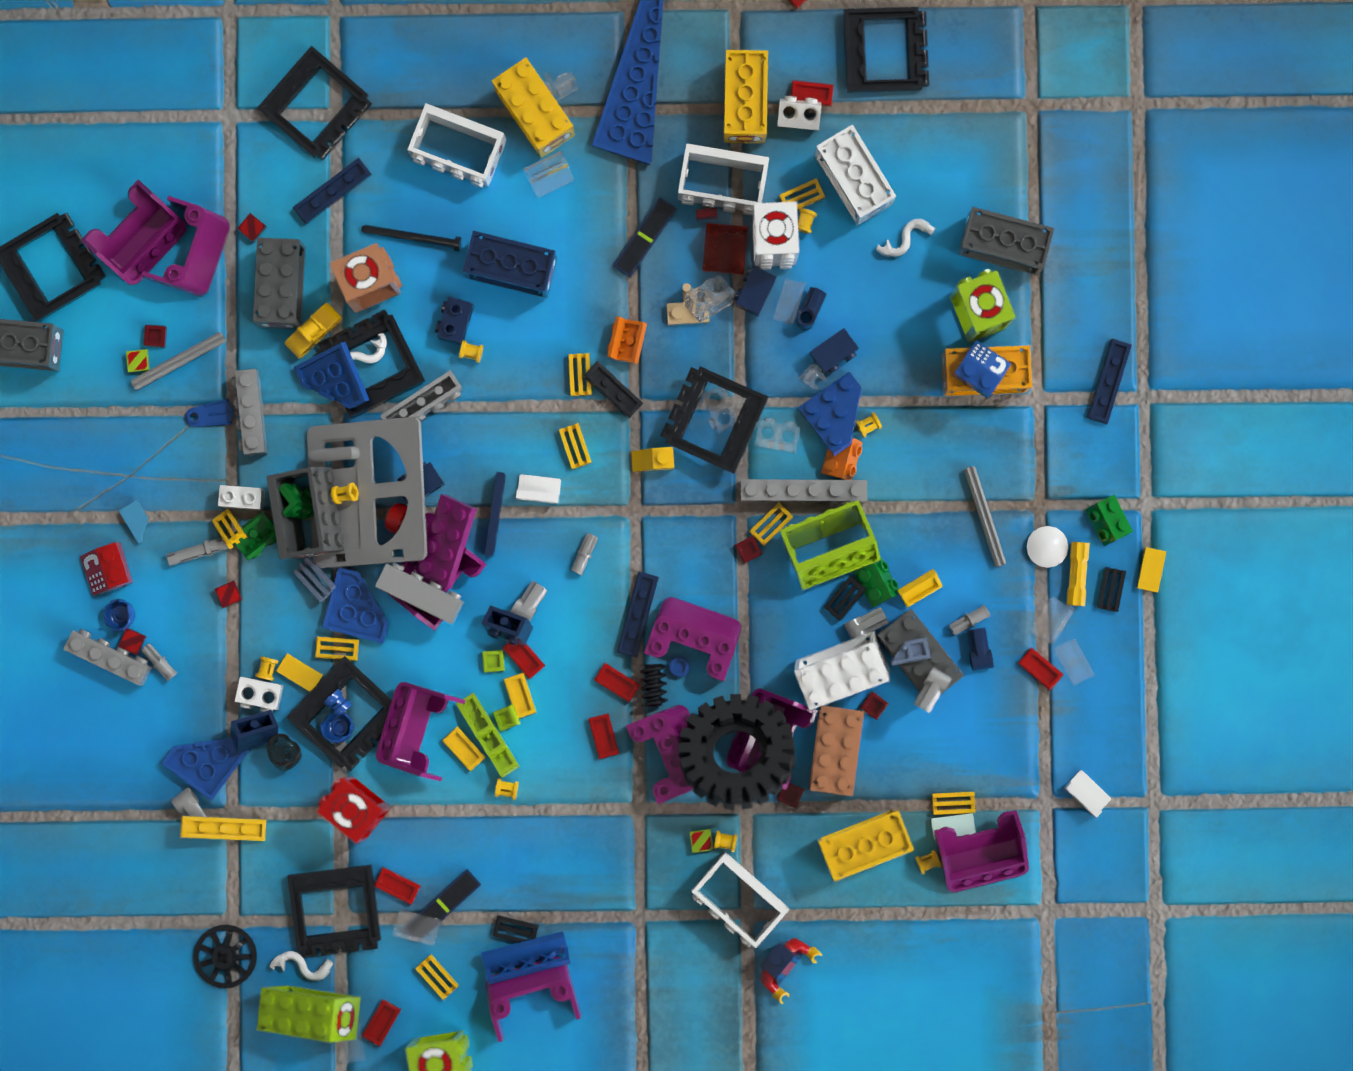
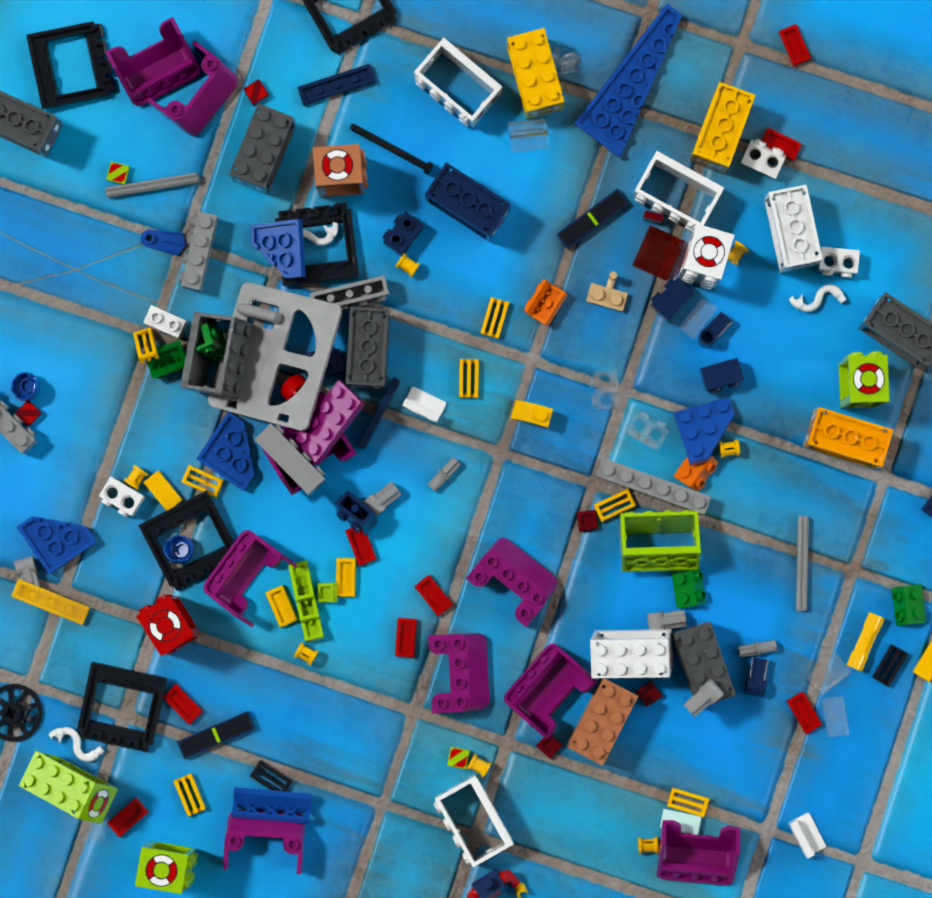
camera: 20 degrees right, 0 degrees up
red slope [80,542,133,596] -> none
dark azure tile [119,500,149,544] -> none
light grey axle [142,644,177,682] -> none
dark red tile [144,325,167,348] -> none
light grey pin [166,536,229,566] -> none
dark red tile [215,581,243,608] -> none
dark blue brick [230,710,278,752] -> none
clear smoke helmet [266,733,302,772] -> none
yellow piece [284,302,342,359] -> none
sand blue tile [293,557,336,602] -> none
blue wheel [323,688,352,718] -> none
yellow bush [331,483,359,505] -> none
clear panel [392,910,441,946] -> none
lime tile [482,650,505,673] -> none
black tile [583,361,643,419] -> none
dark blue tile [617,572,659,658] -> none
black piece [640,664,668,707] -> none
black hinge [660,366,769,474] -> none
blue tile [669,656,690,678] -> none
black tyre [678,694,795,810] -> none
clear brick [685,275,735,322] -> none
yellow tile [779,178,825,210] -> none
clear tile [798,364,826,390] -> none
yellow hose [817,809,914,882] -> none
black tile [824,575,867,621] -> none
black hinge [843,7,930,93] -> none
sand blue tile [891,637,931,666] -> none
yellow tile [897,569,943,608] -> none
blue slope [952,340,1011,399] -> none
white dish [1027,526,1068,568] -> none
none -> dark grey hose [346,307,390,390]
none -> white brick [817,246,860,278]

